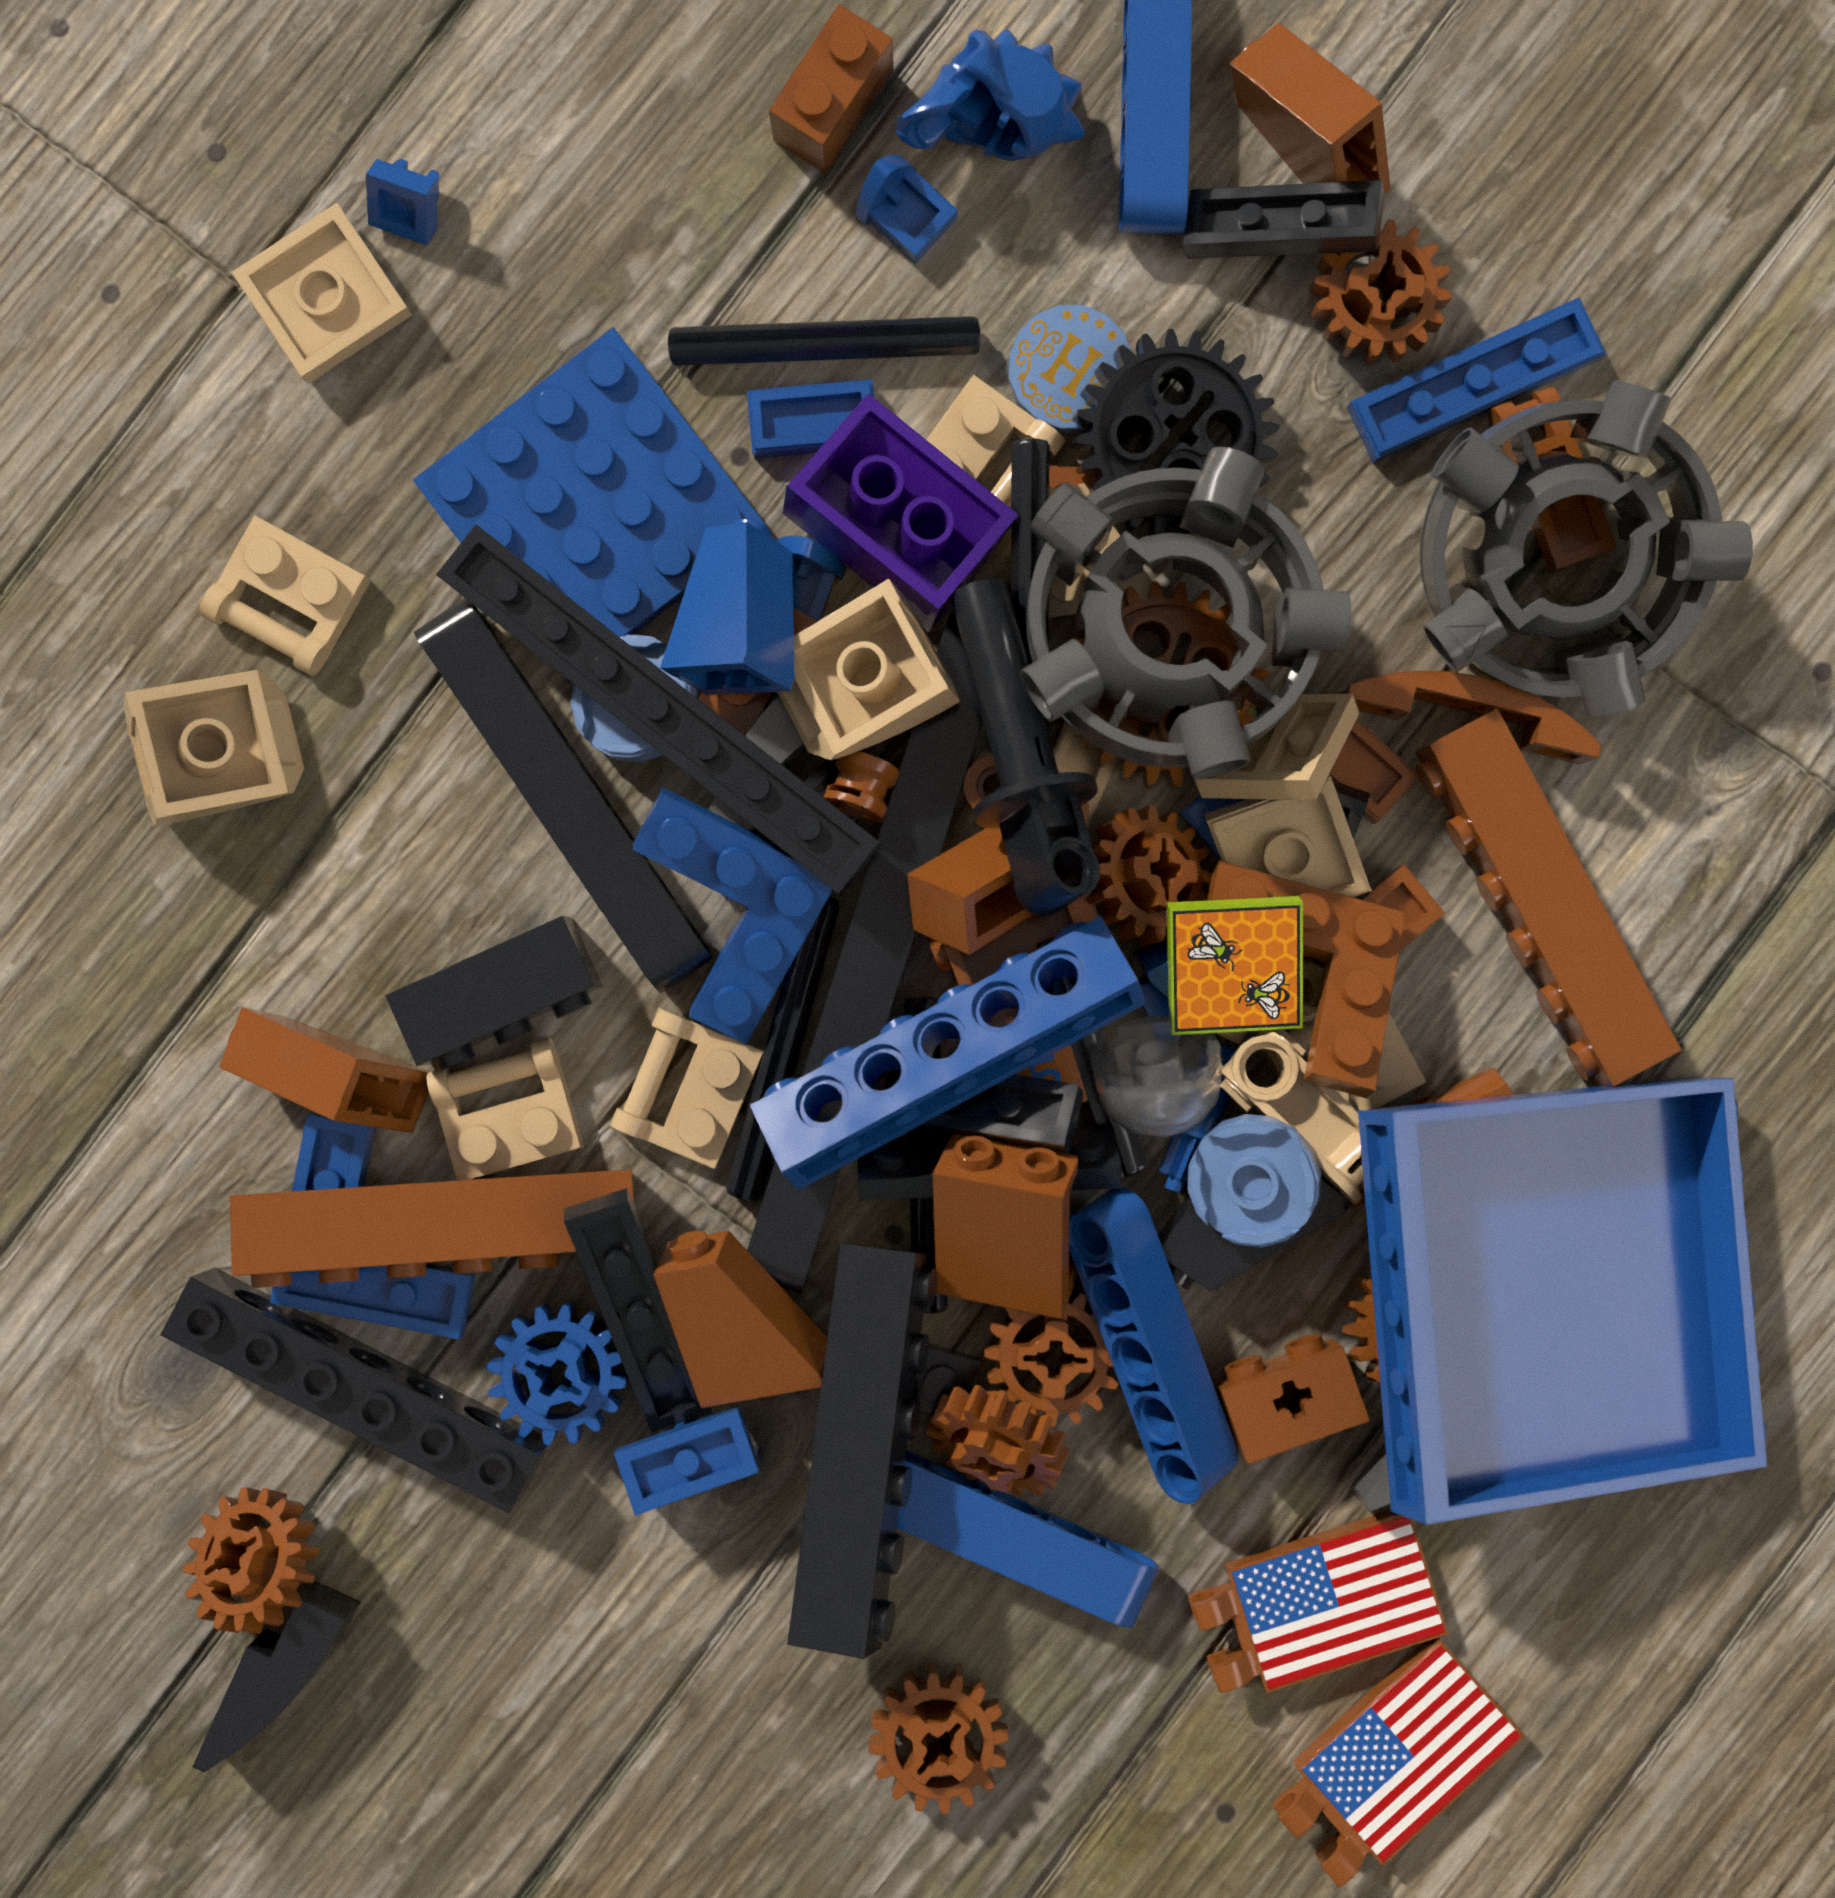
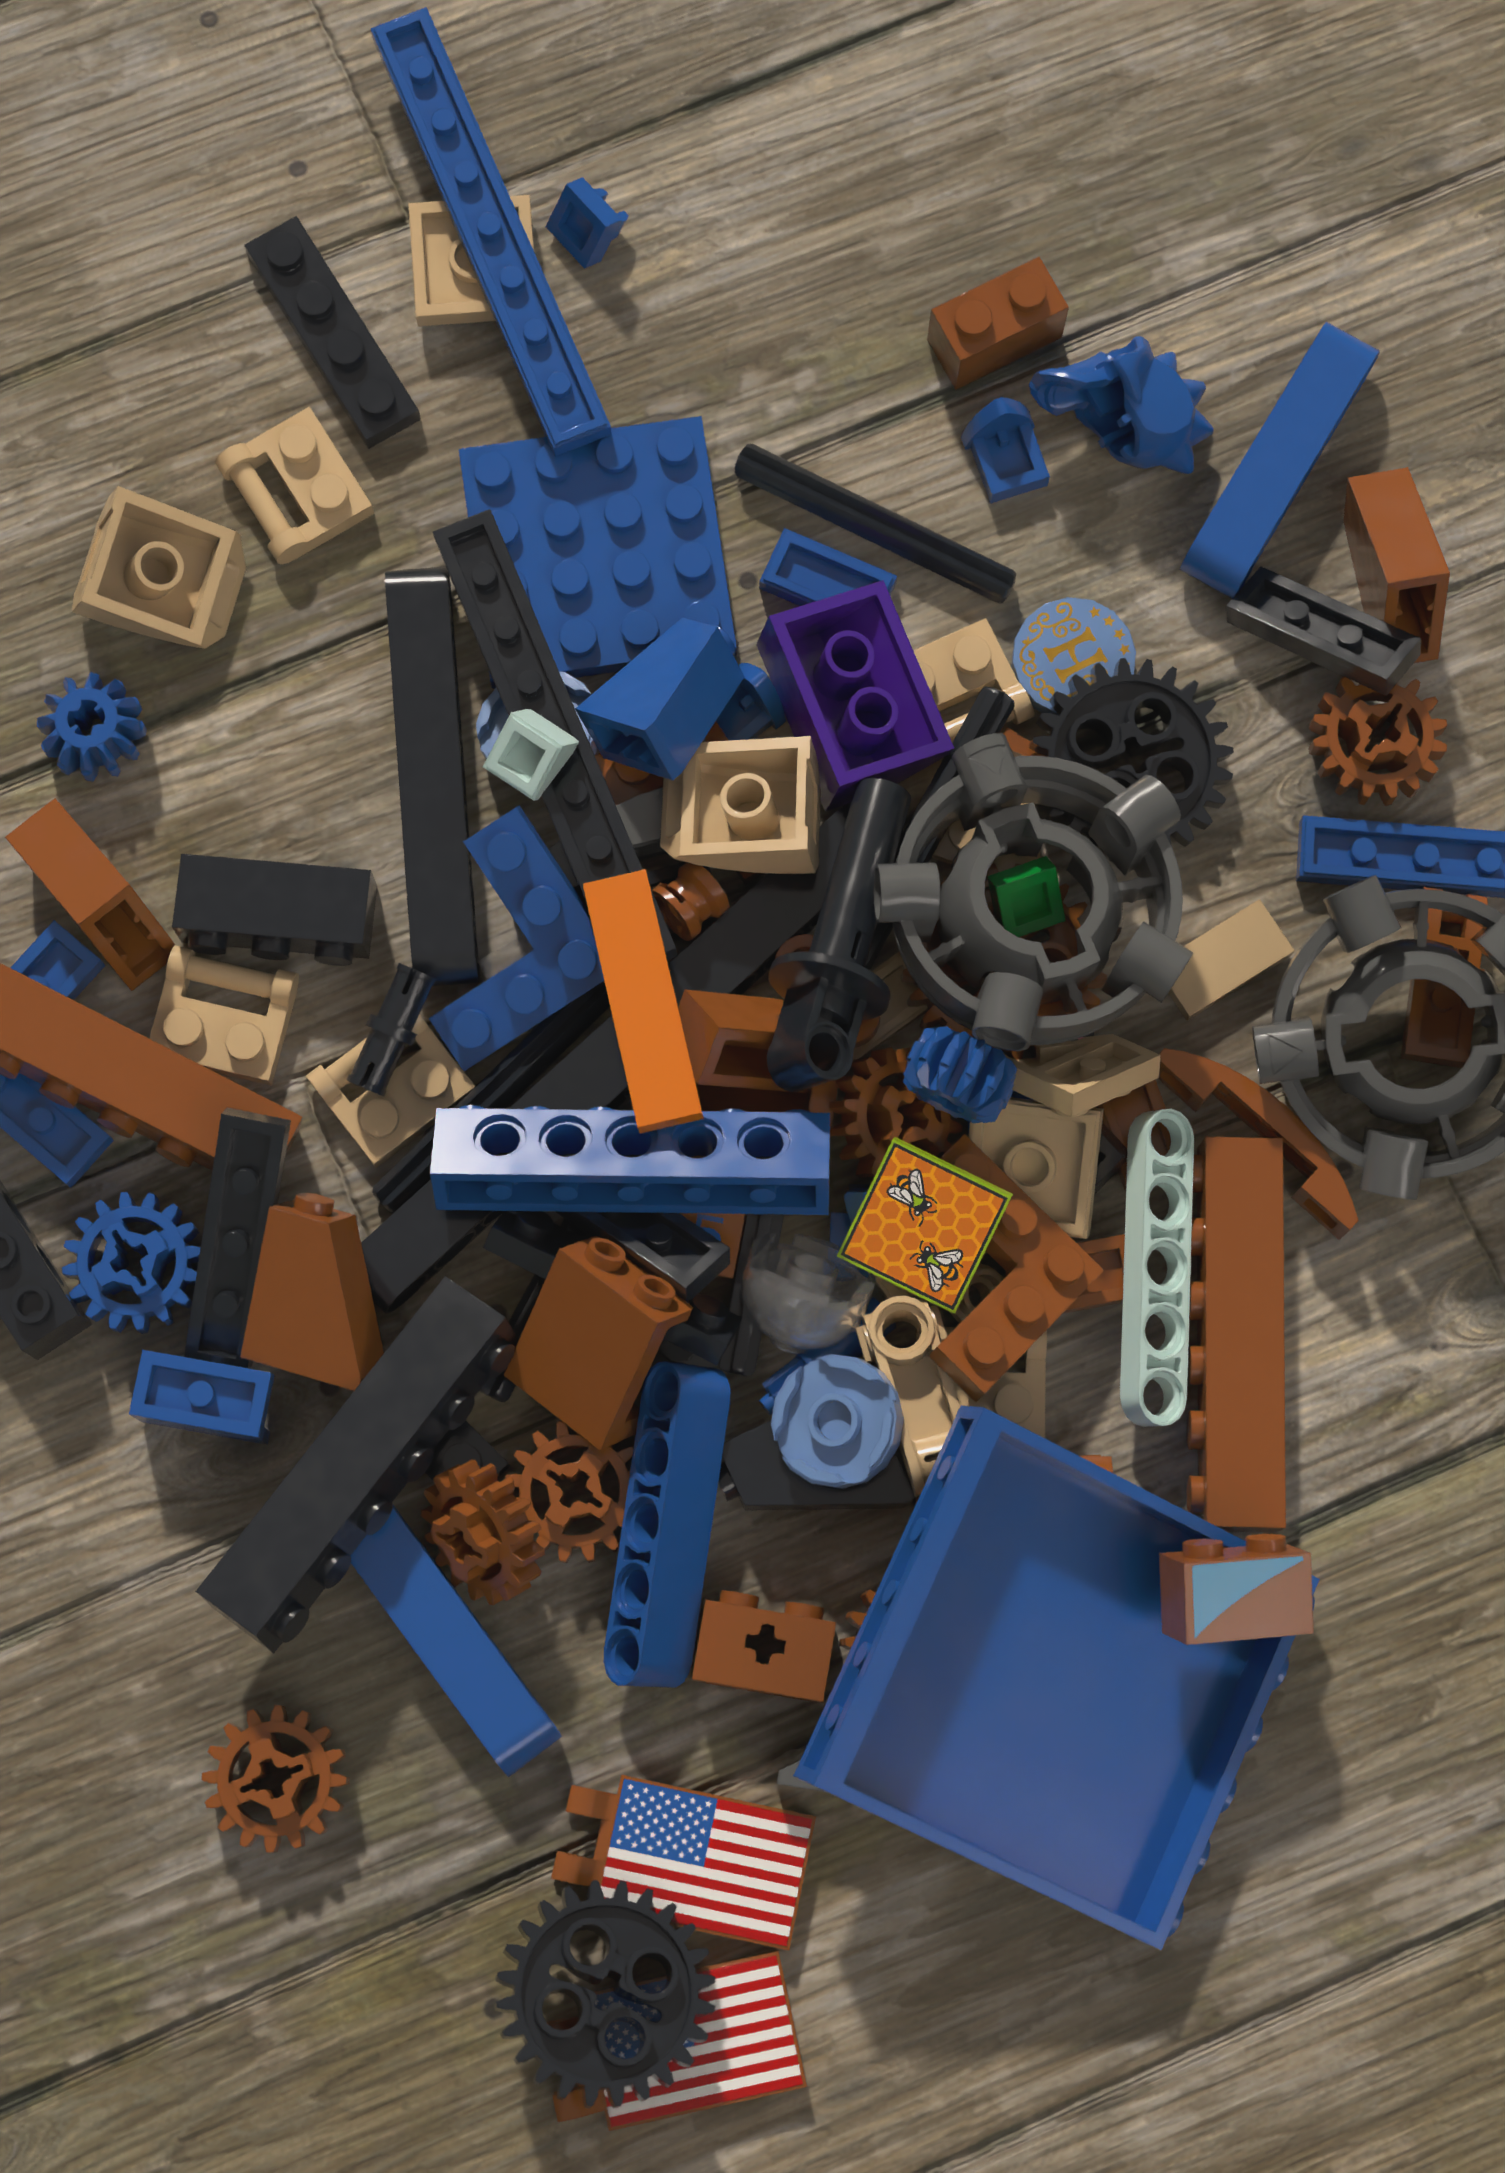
camera: 30 degrees right, 10 degrees down
none -> blue gear [37,672,147,782]
none -> black plate [244,216,421,449]
none -> black pin [347,963,437,1097]
none -> blue tile [370,7,612,457]
none -> light aqua slope [483,709,579,801]
none -> black gear [494,1880,716,2109]
none -> orange tile [583,869,704,1134]
none -> blue gear [903,1026,1017,1124]
none -> green plate [987,856,1066,937]
none -> light aqua beam [1120,1108,1194,1427]
none -> dark orange brick [1159,1534,1314,1645]
none -> tan tile [1168,899,1295,1021]

